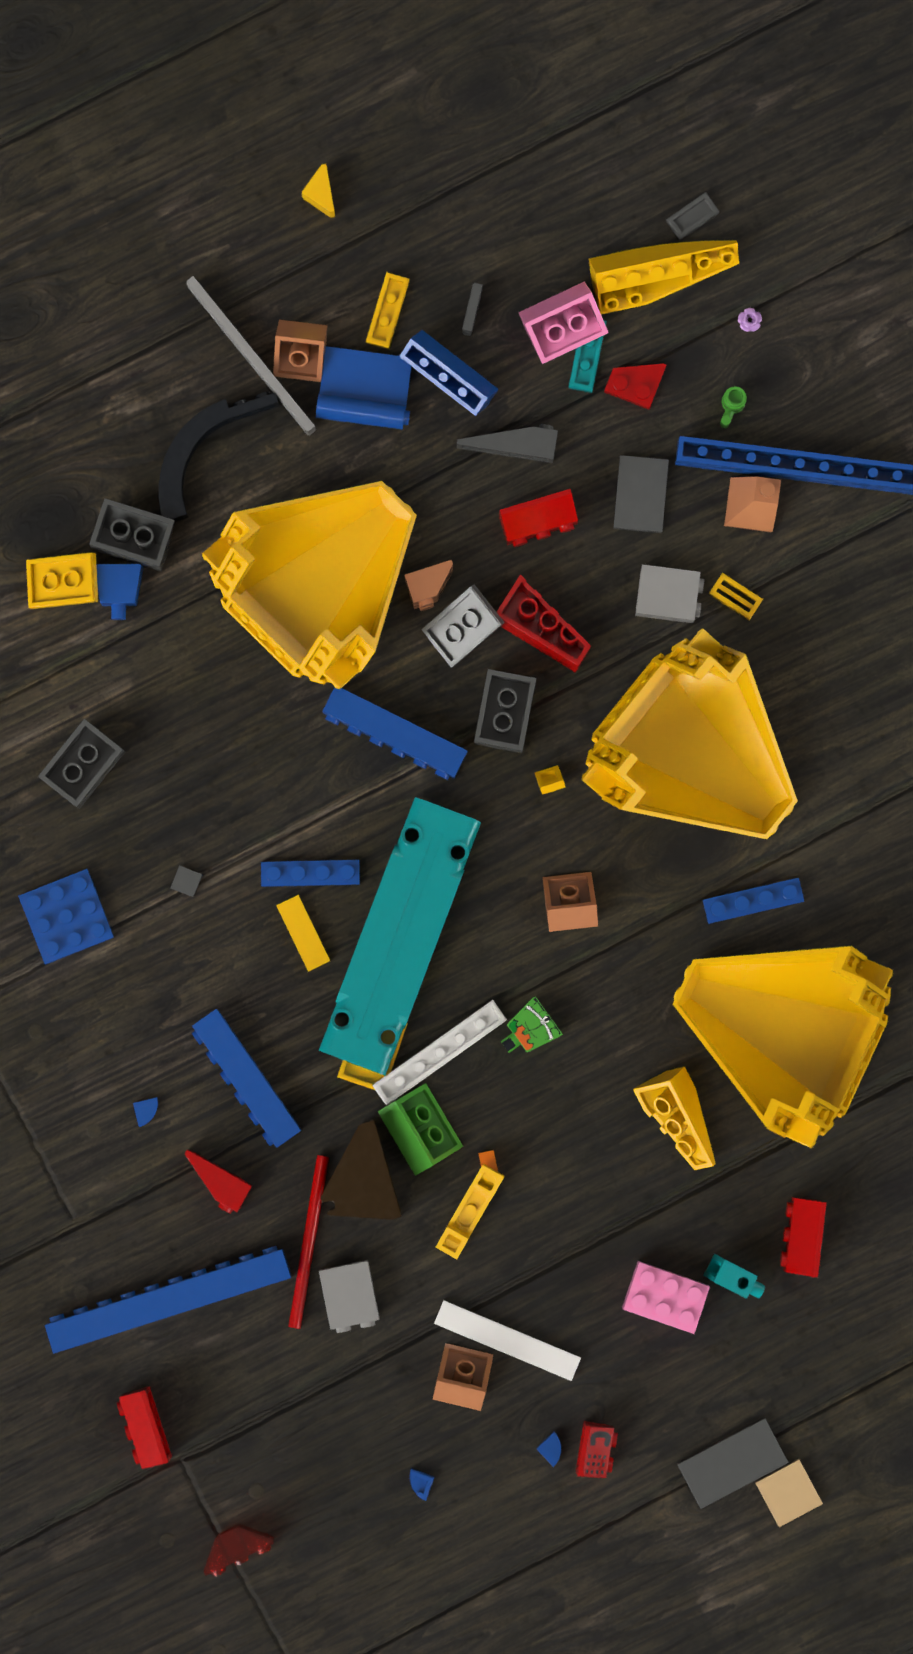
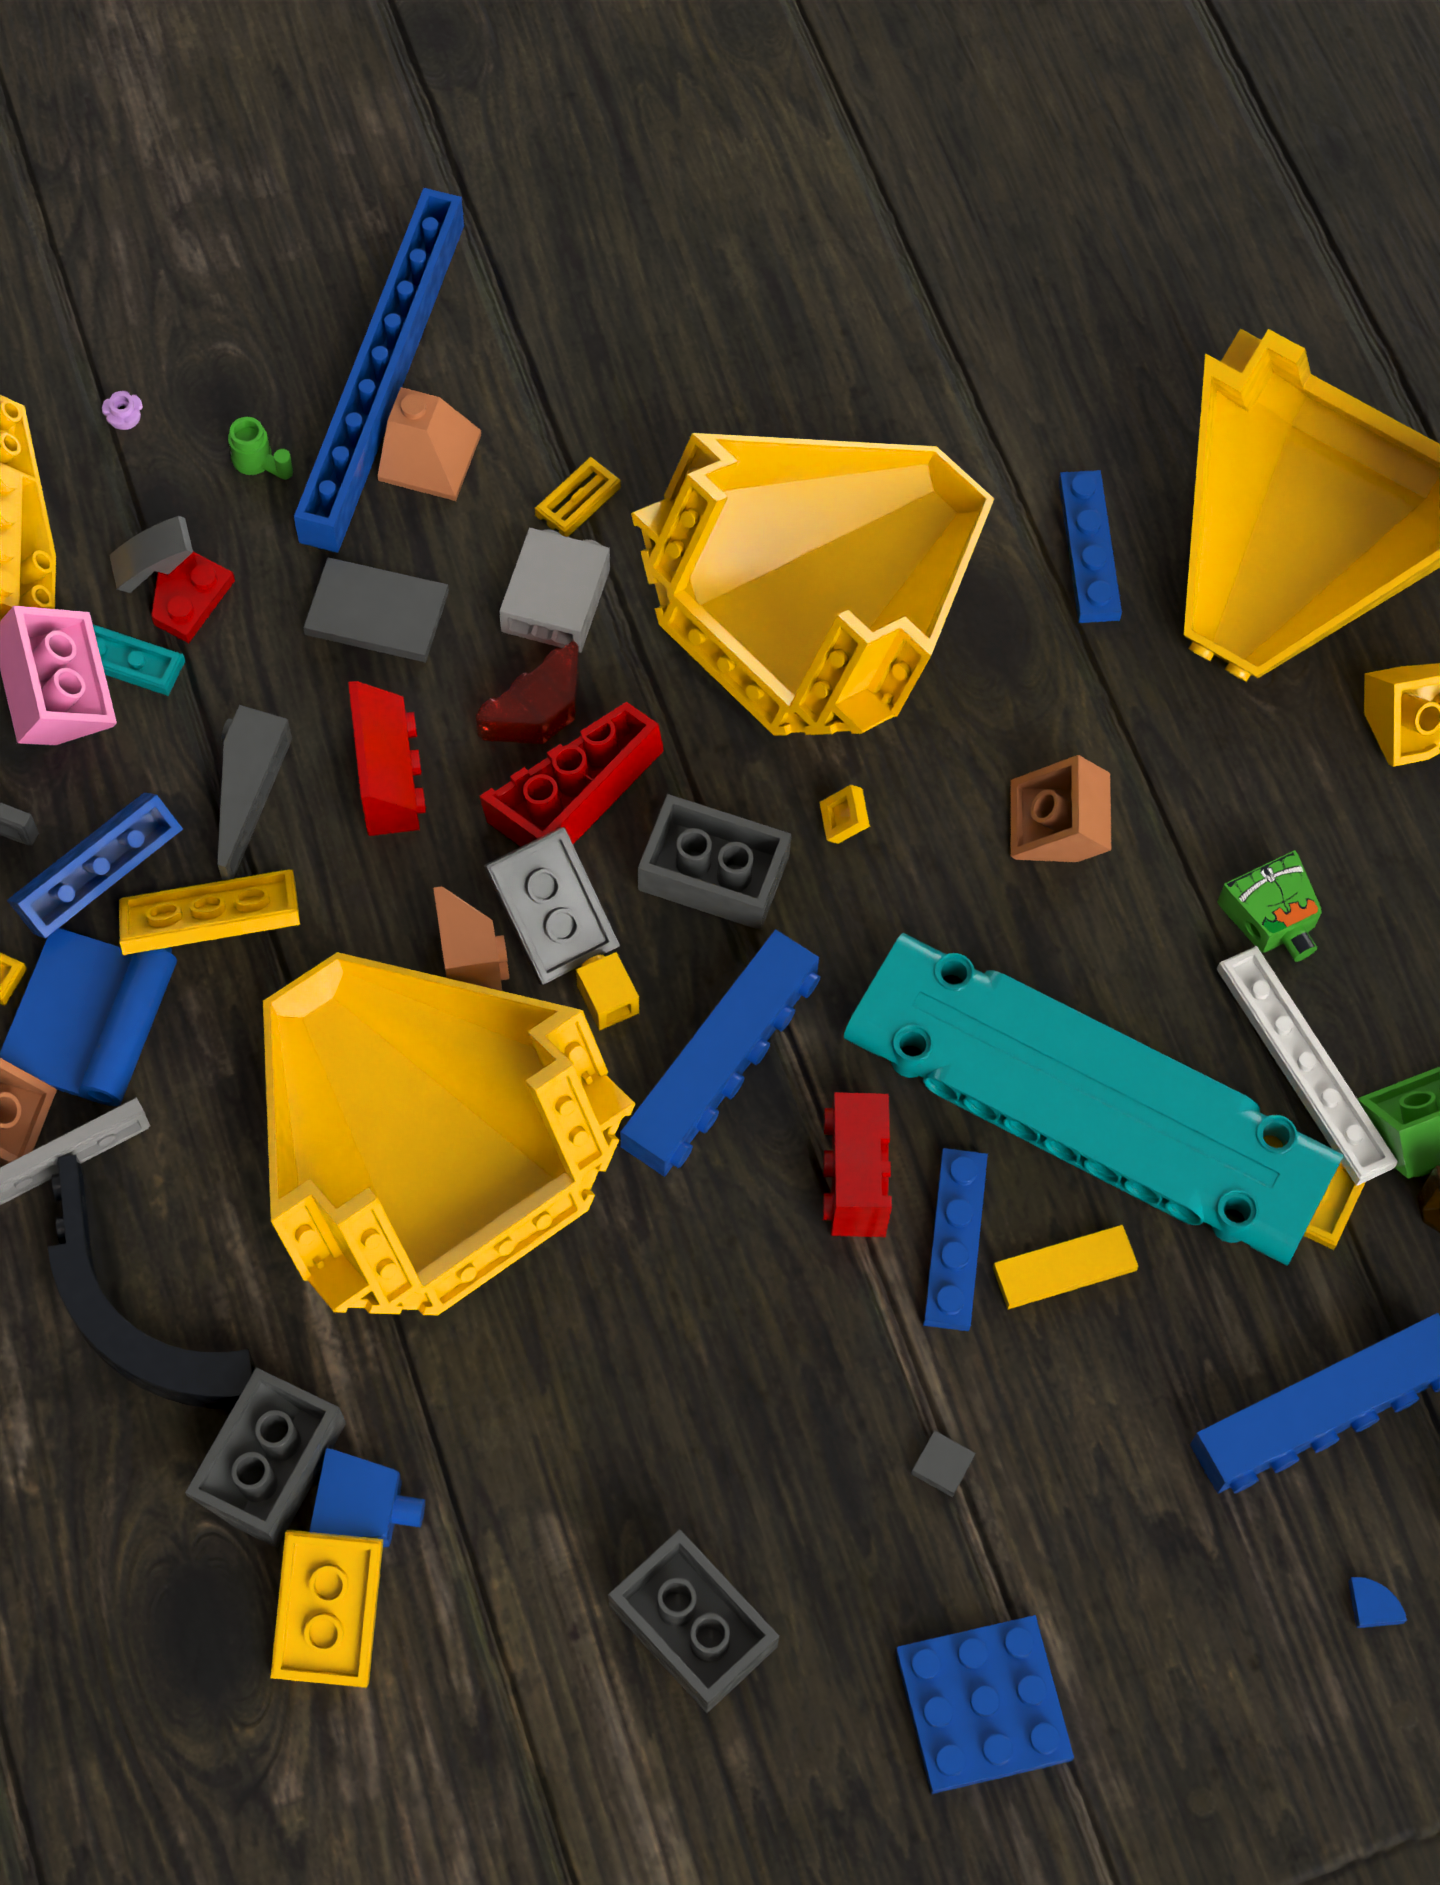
camera: 85 degrees left, 20 degrees down
none -> dark grey slope [109,516,193,593]
none -> yellow tile [119,869,300,955]
none -> clear red slope [476,641,579,744]
none -> yellow brick [576,952,639,1031]
none -> red wedge [823,1092,892,1237]

